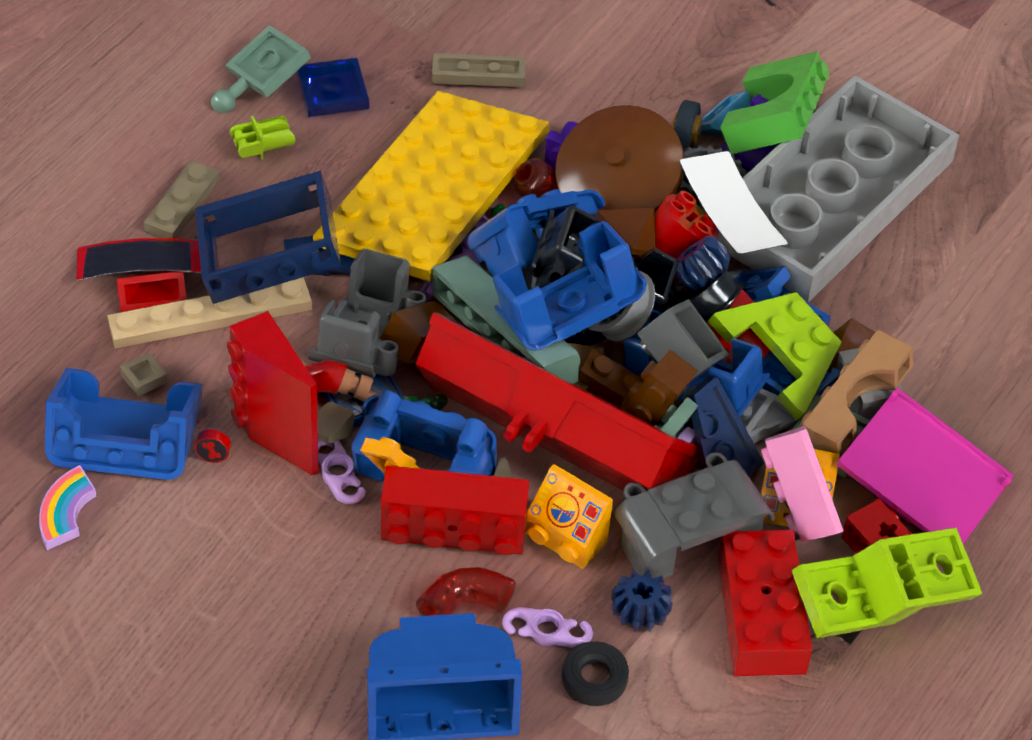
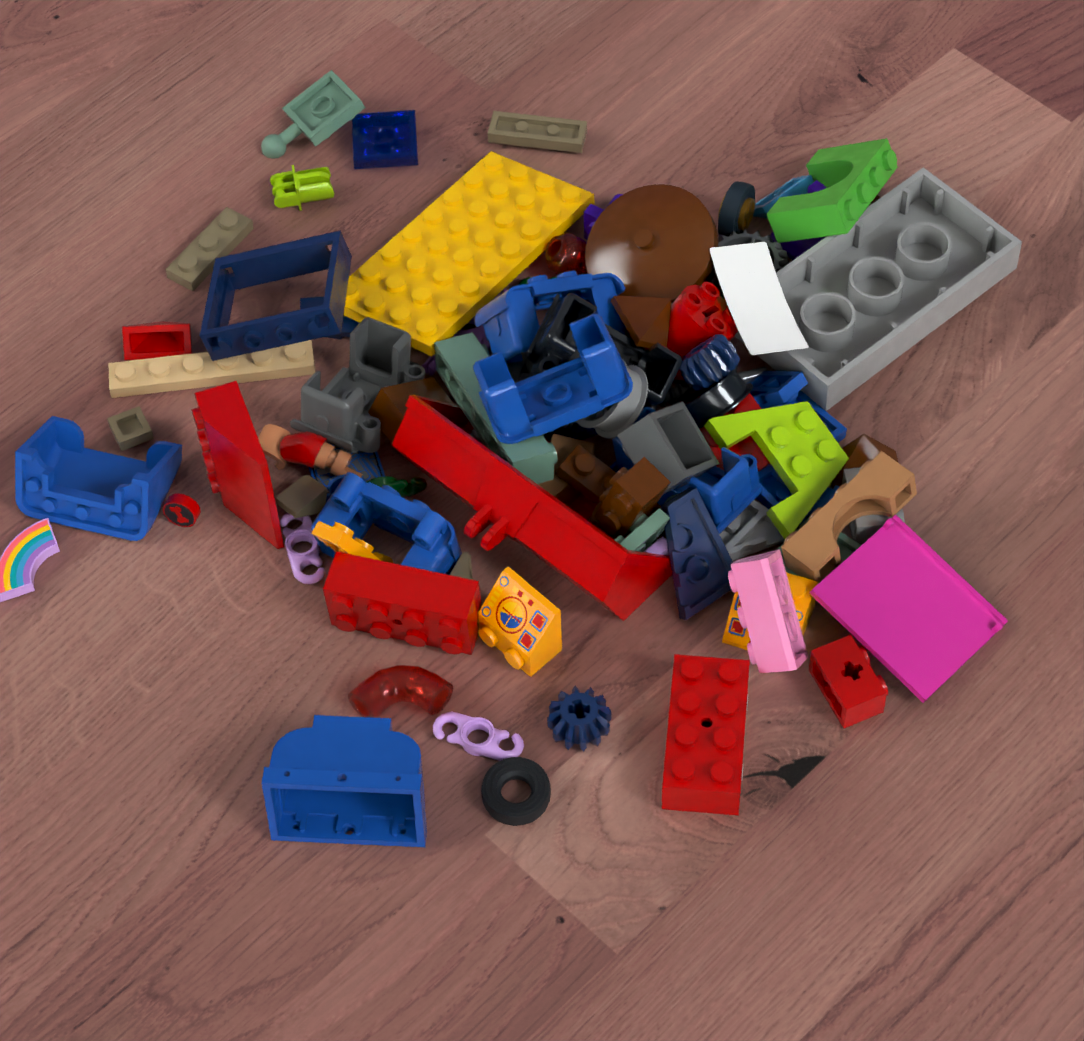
camera: 15 degrees right, 5 degrees up
black sticker [76,238,201,280] -> none
dark grey container [615,453,775,578] -> none
lime bracket [791,528,983,638] -> none

